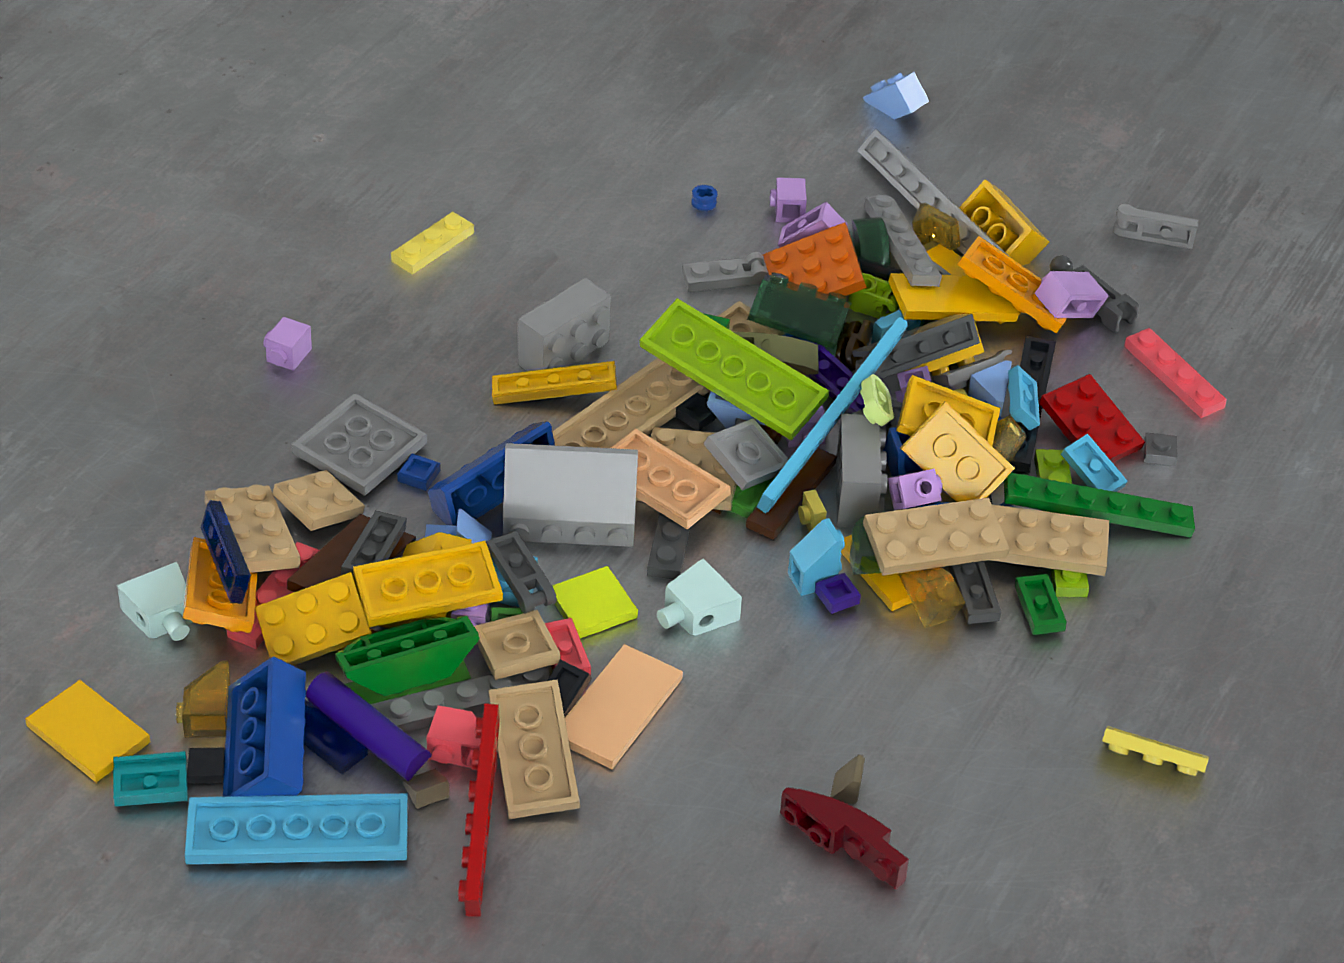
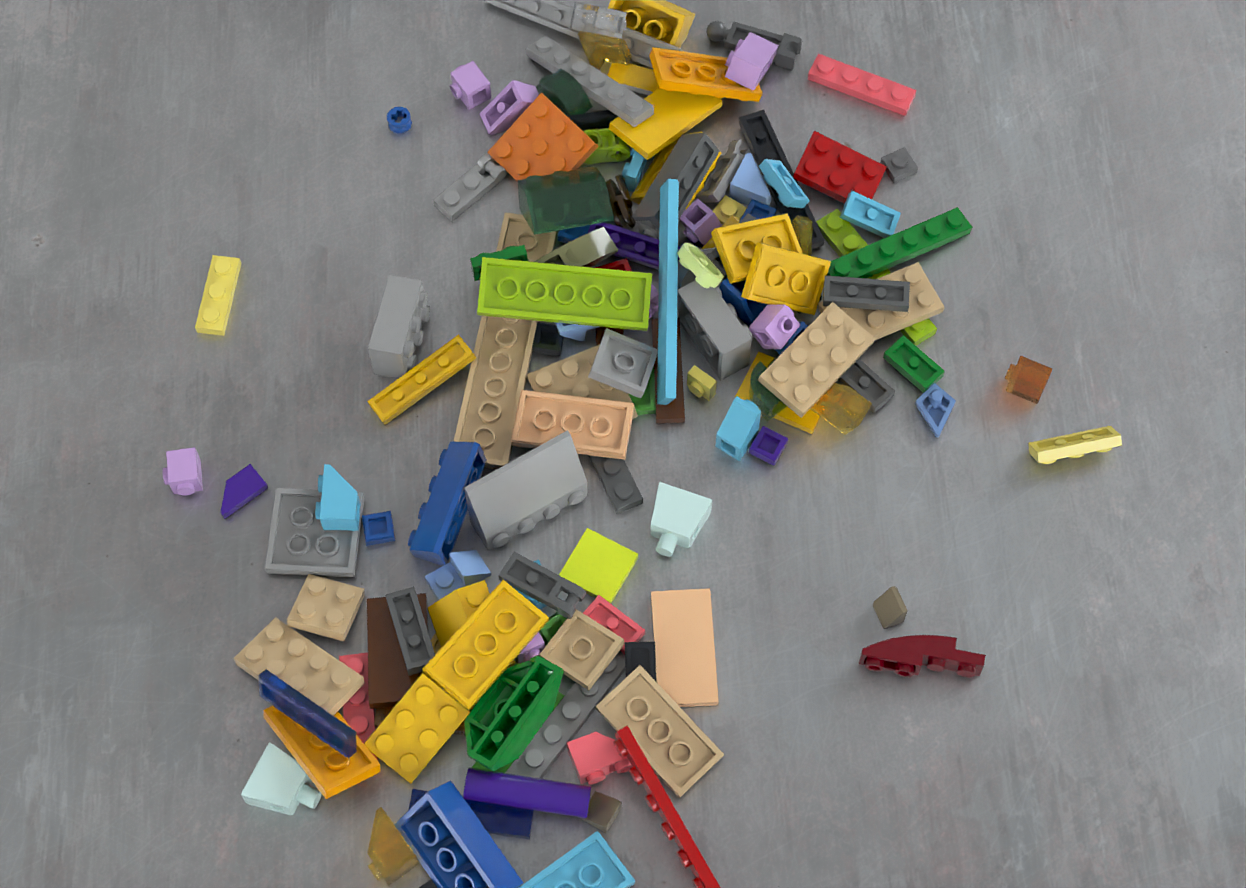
camera: 30 degrees left, 20 degrees up
none -> dark purple tile [220,464,268,519]
none -> medium azure slope [315,464,361,531]
none -> clear slope [570,2,627,39]
none -> dark grey plate [823,276,910,312]
none -> medium blue piece [915,383,956,438]
none -> clear orange brick [1005,356,1053,404]

